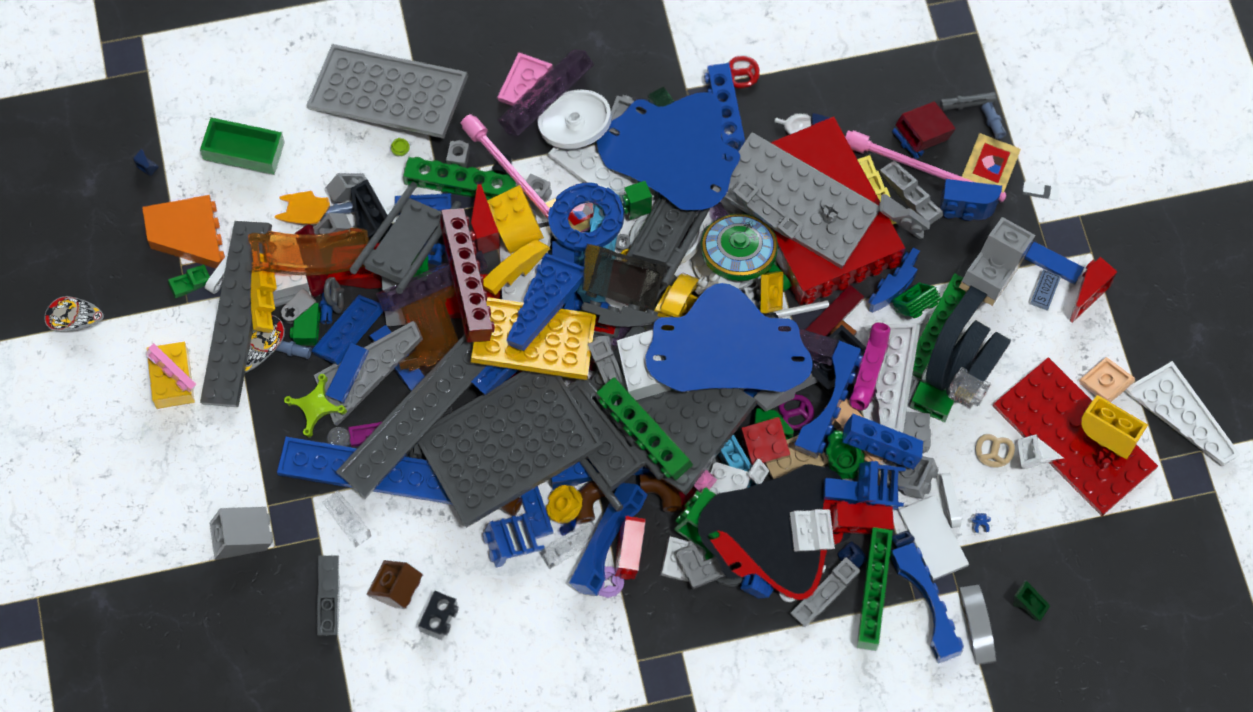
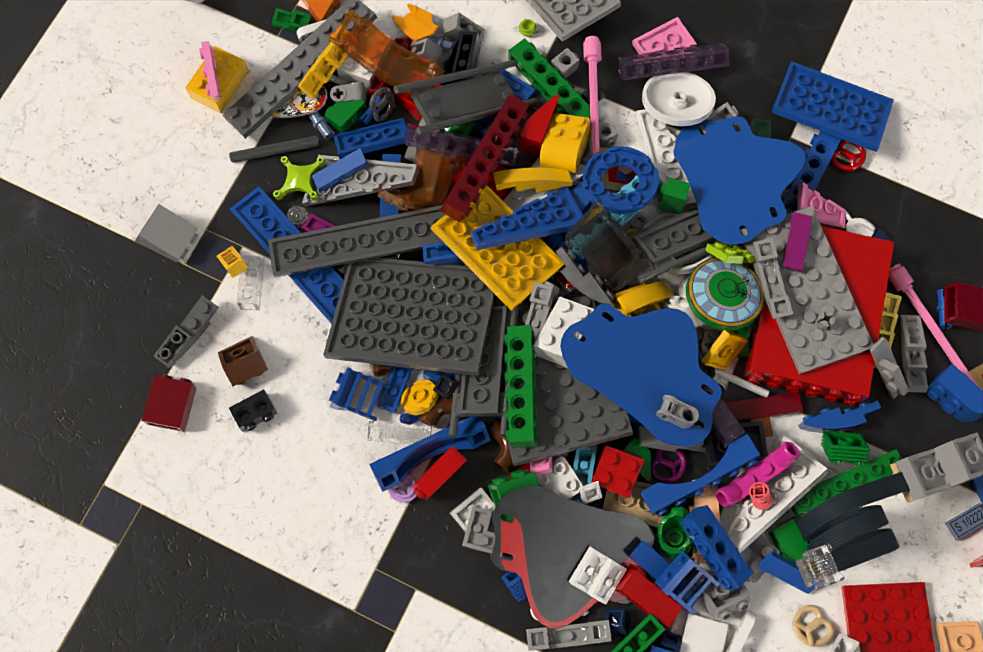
camera: 40 degrees right, 5 degrees up
none -> dark red brick [141,374,197,432]
none -> yellow slope [217,246,248,278]
none -> dark grey axle [229,136,320,163]
none -> black tile [433,373,458,400]
none -> light grey piece [656,395,699,429]
none -> lime plate [705,242,755,264]
none -> coral wheel [749,482,773,510]
none -> blue tile [759,551,822,594]
none -> blue plate [771,61,894,152]
none -> magenta tile [782,212,813,272]
none -> bright pink wing [797,182,846,229]

